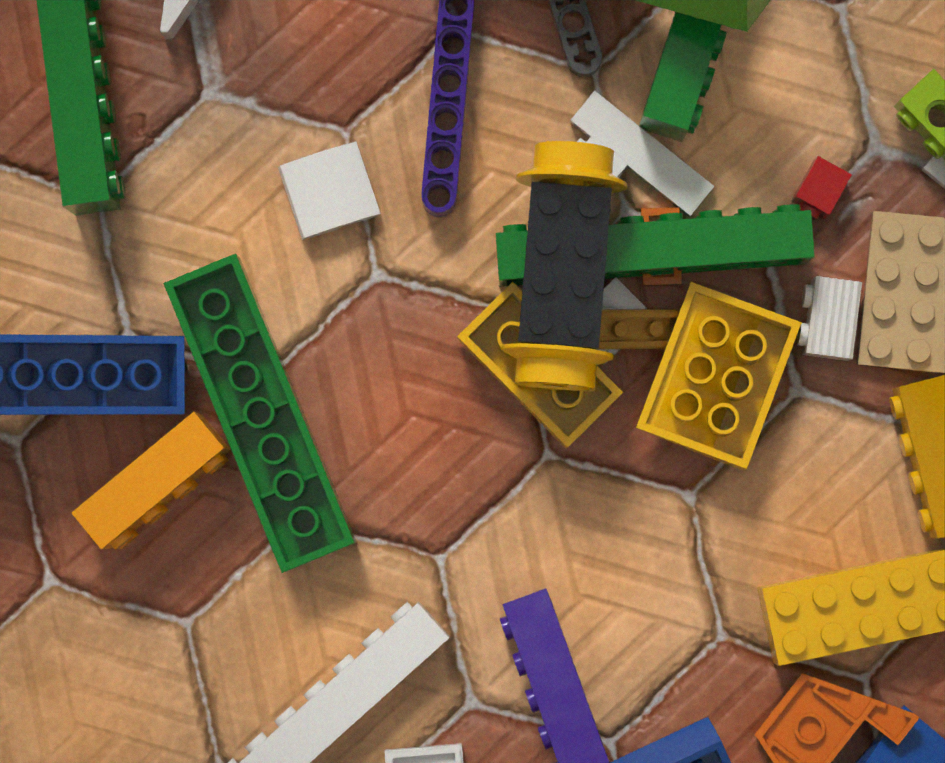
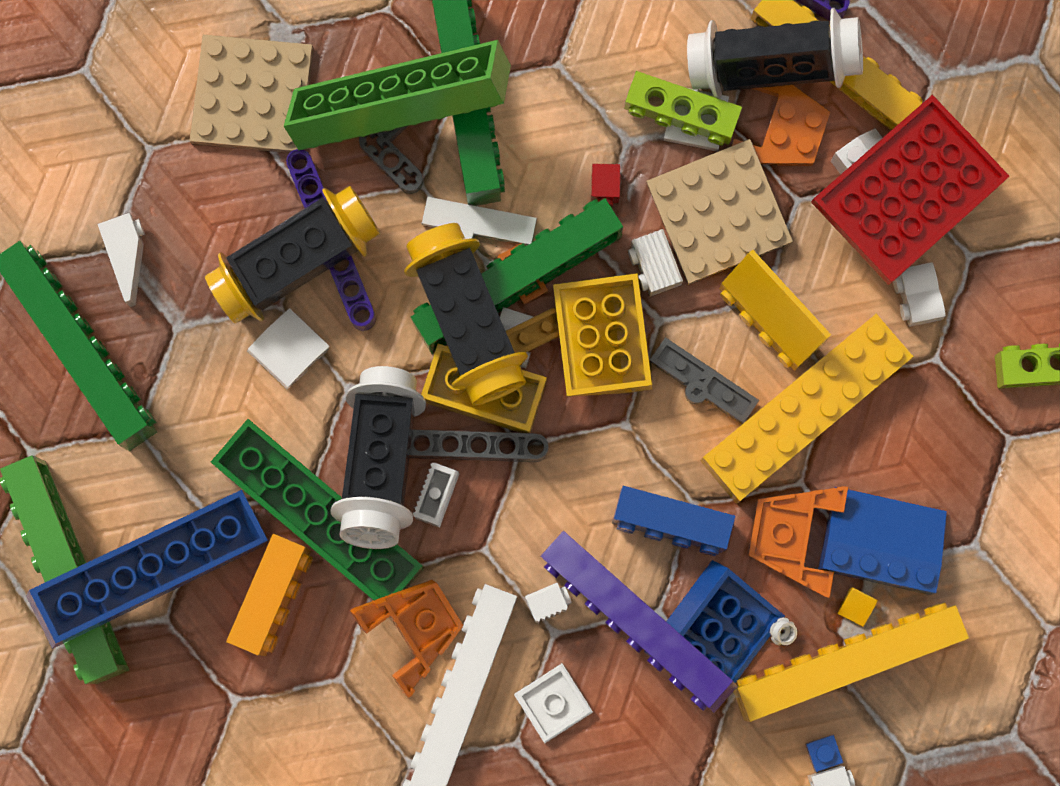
camera: 30 degrees left, 5 degrees down
none -> black brick [205,186,380,324]
none -> brick [331,366,426,549]
none -> orange wing [350,579,463,698]
none -> dark grey beam [410,430,549,462]
none -> white brick [413,463,459,528]
none -> white brick [525,583,571,624]
none -> blue brick [612,485,735,556]
none -> dark grey hinge [649,337,759,424]

